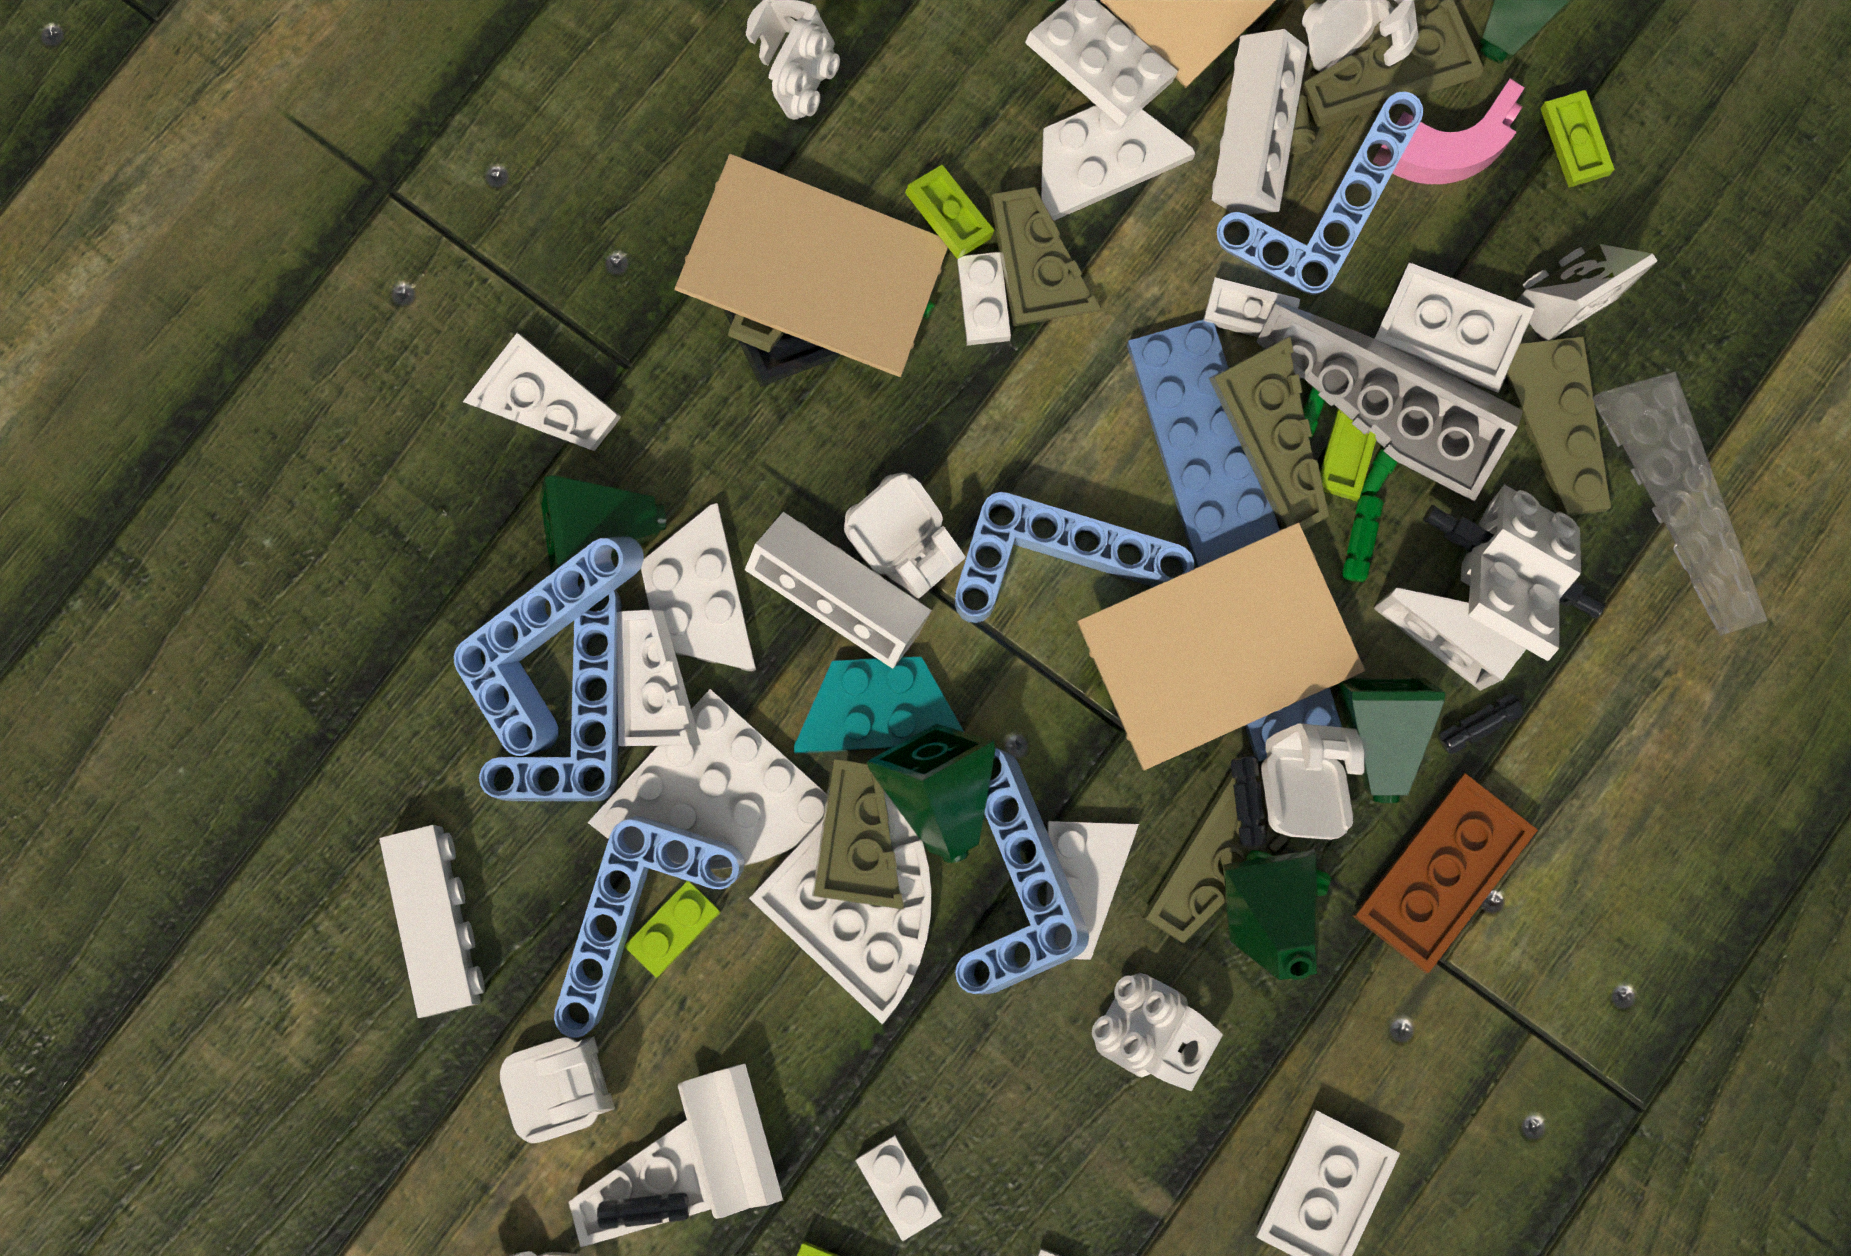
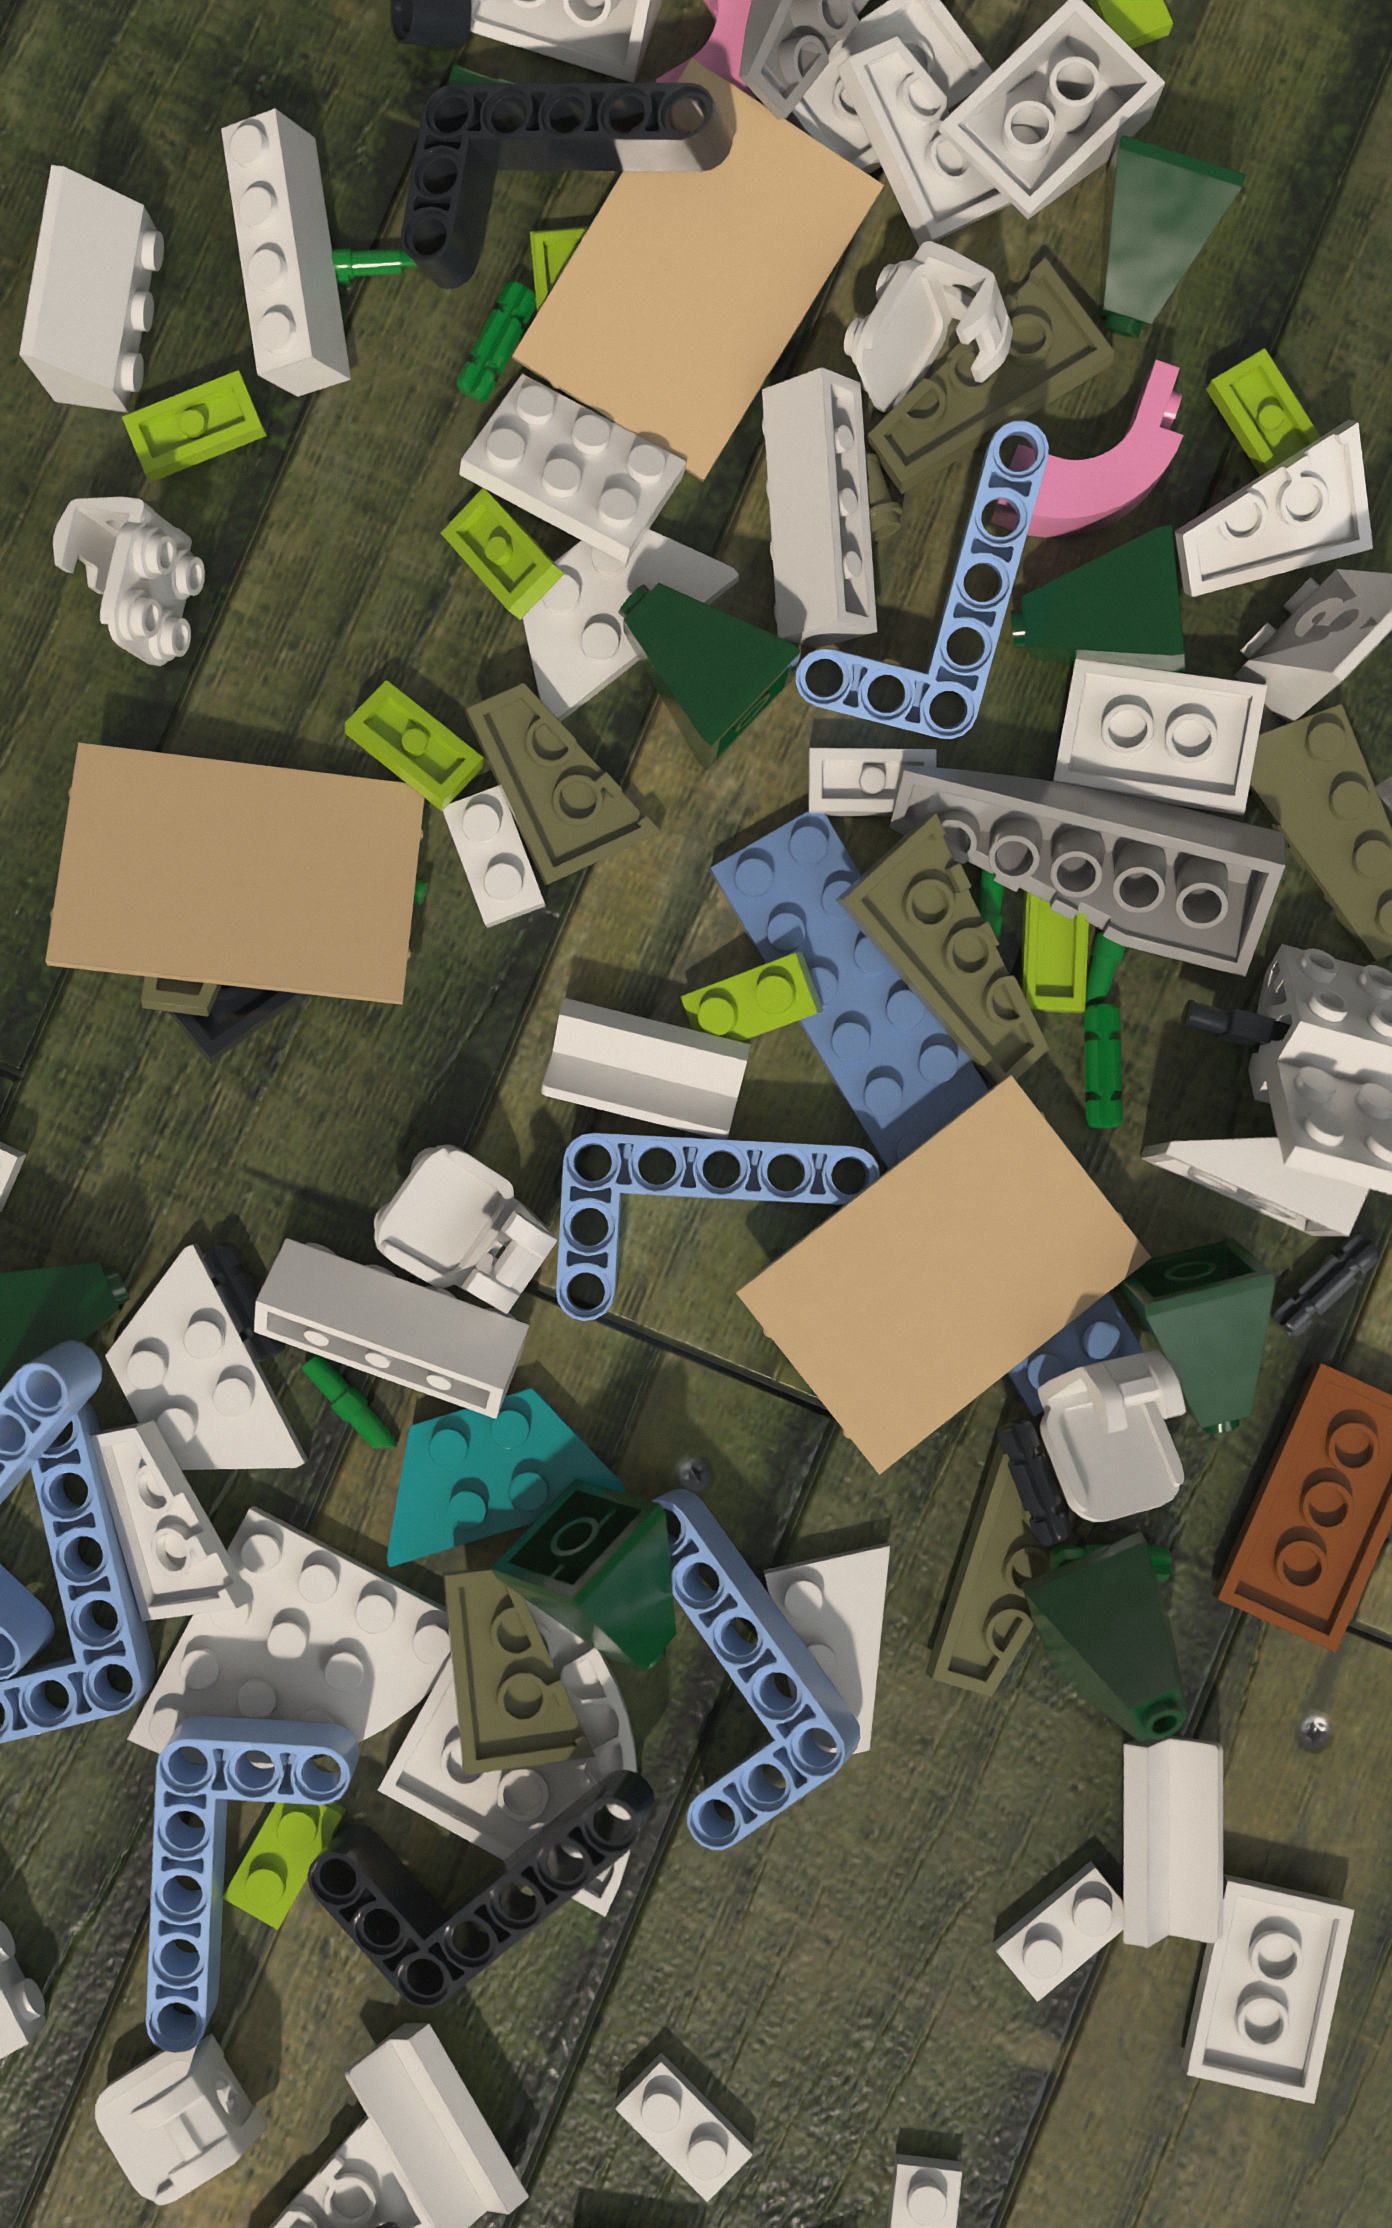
camera: 20 degrees left, 5 degrees up
white piece [1092,973,1223,1091] -> none
none -> black axle [201,1242,285,1363]
none -> green piece [301,1355,398,1449]
none -> black beam [307,1770,655,2008]
none -> lime plate [441,488,564,620]
none -> white panel [541,998,751,1140]
none -> dark green slope [618,583,801,770]
none -> lime plate [680,951,824,1042]
none -> white plate [993,1861,1123,2002]
none -> dark green slope [1011,525,1186,674]
none -> white panel [1123,1736,1223,1948]
none -> white wing [1175,420,1373,597]

